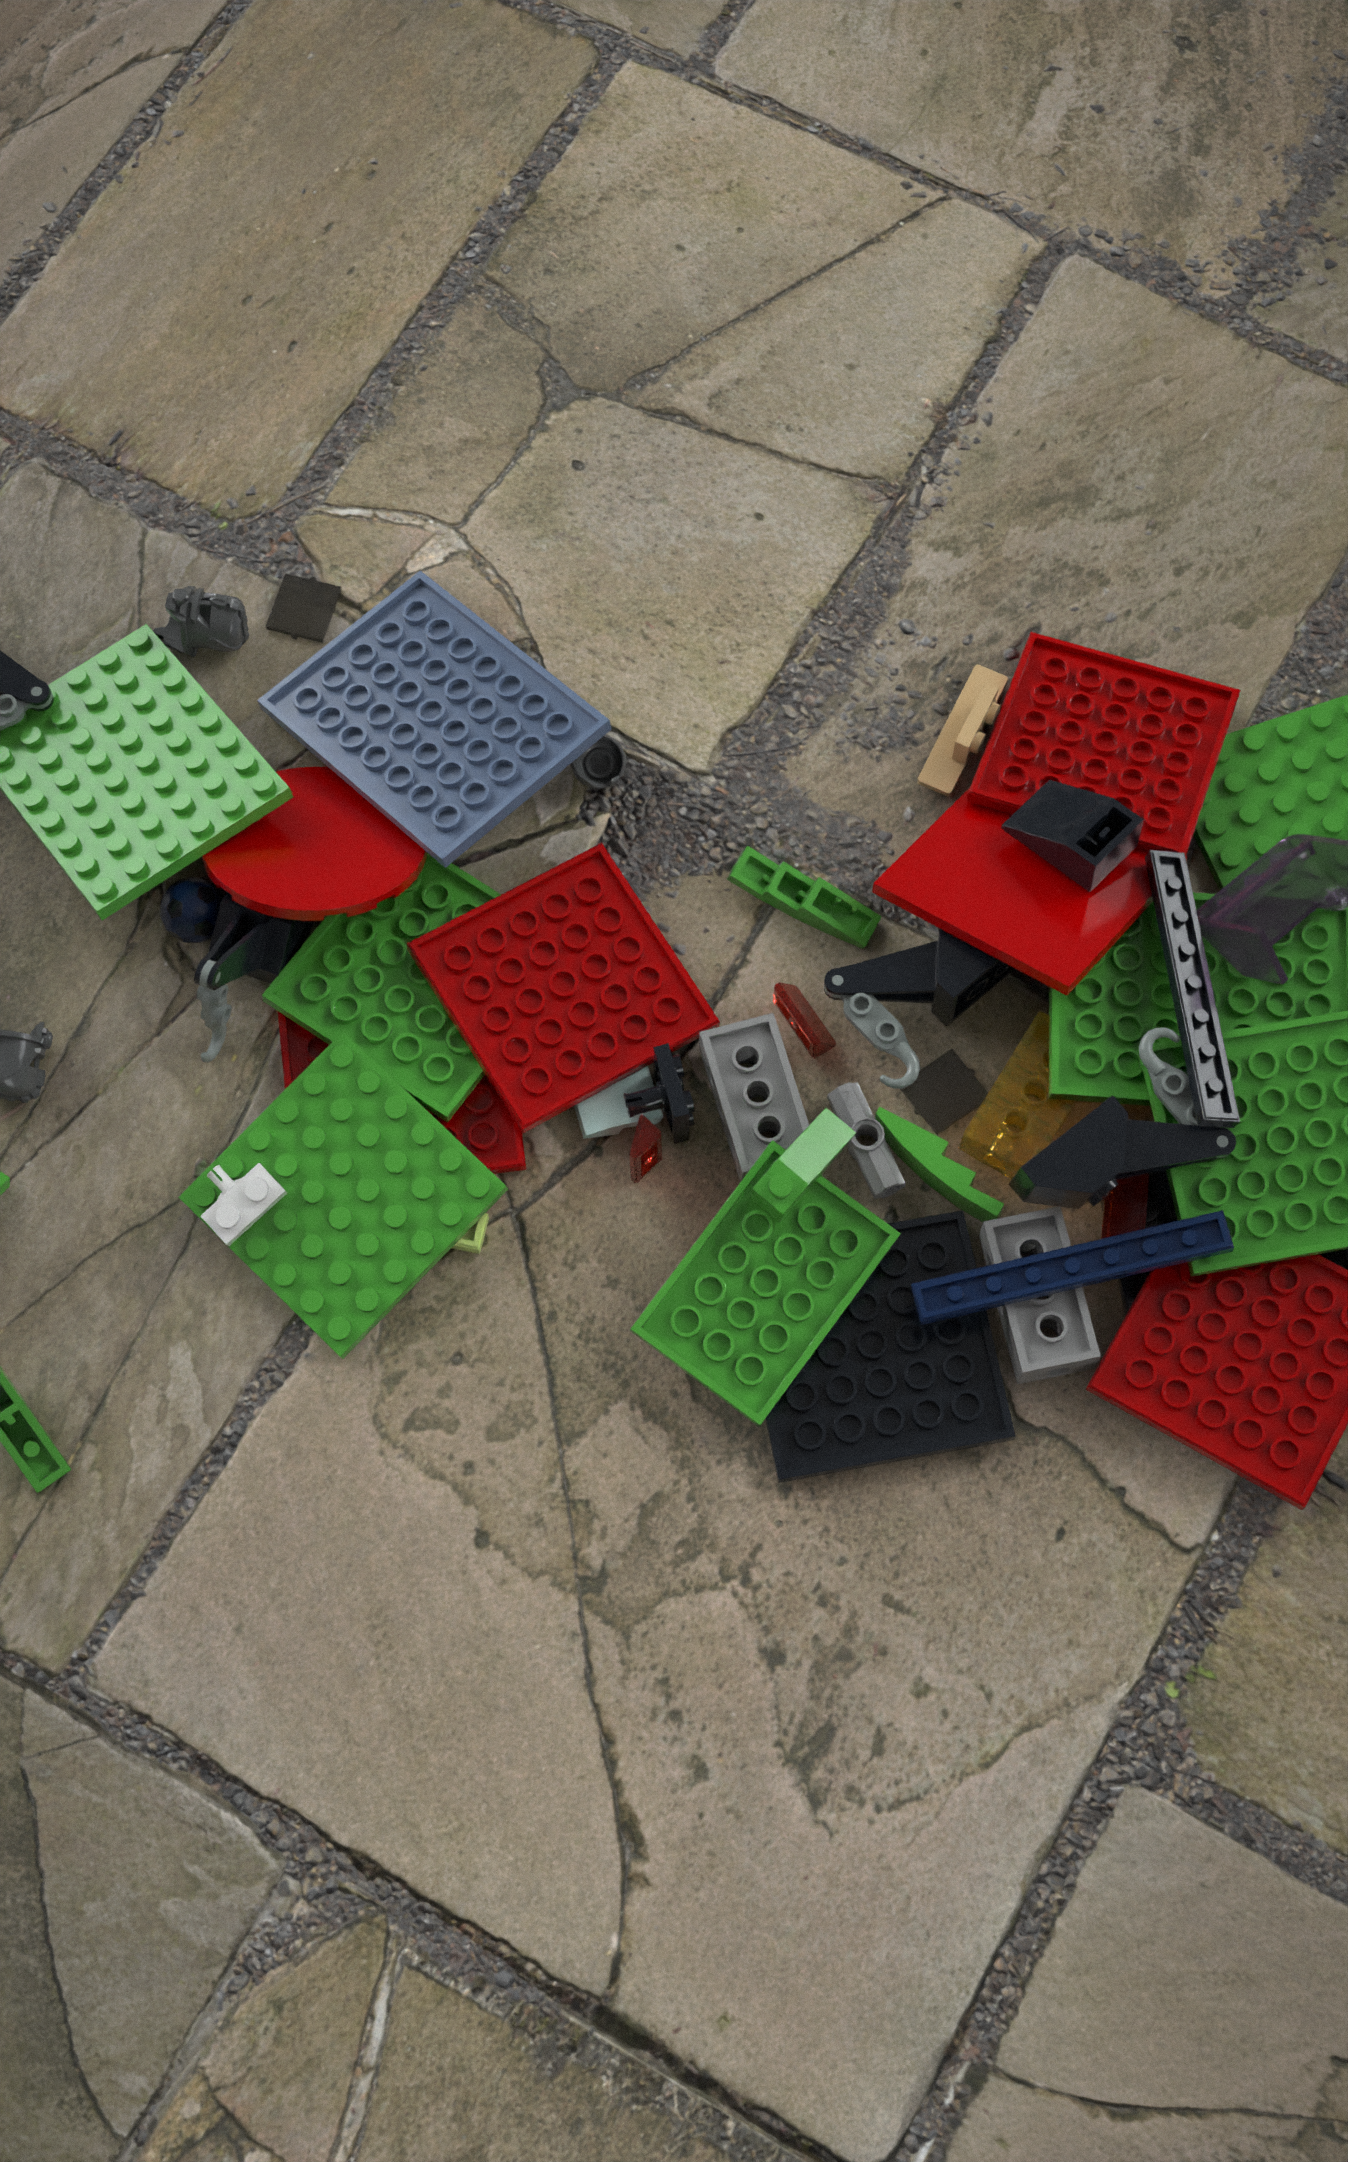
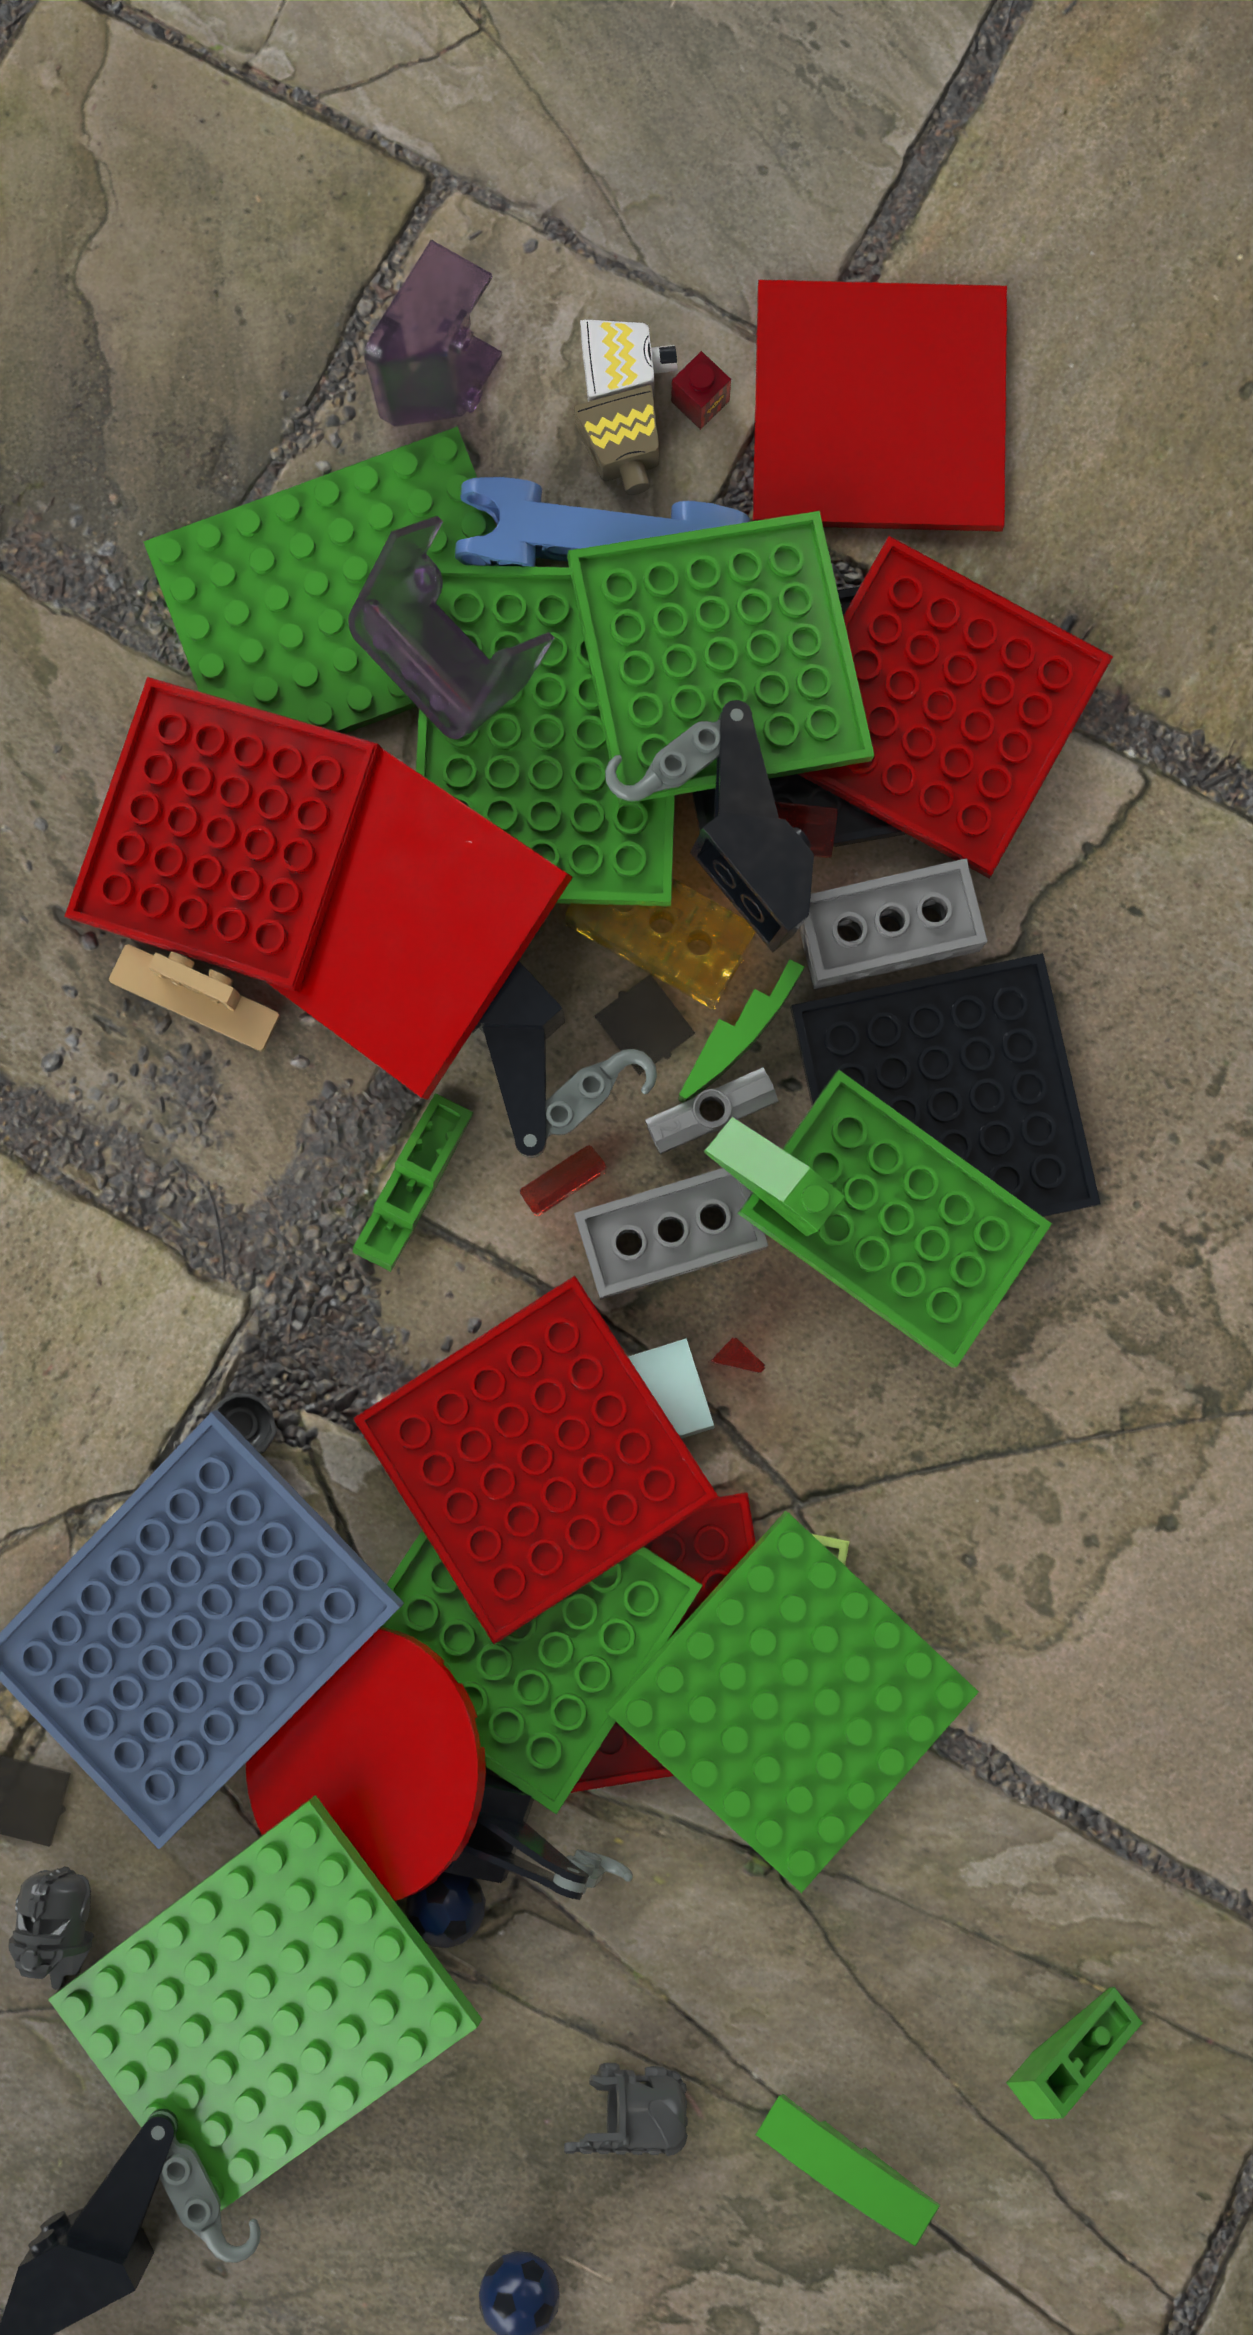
camera: 90 degrees left, 15 degrees up
white plate [201,1163,287,1246] -> none
black plate [623,1043,695,1144] -> none
dark blue tile [911,1210,1234,1325] -> none
black slope [1001,780,1144,892] -> none
black tile [1145,850,1240,1128] -> none

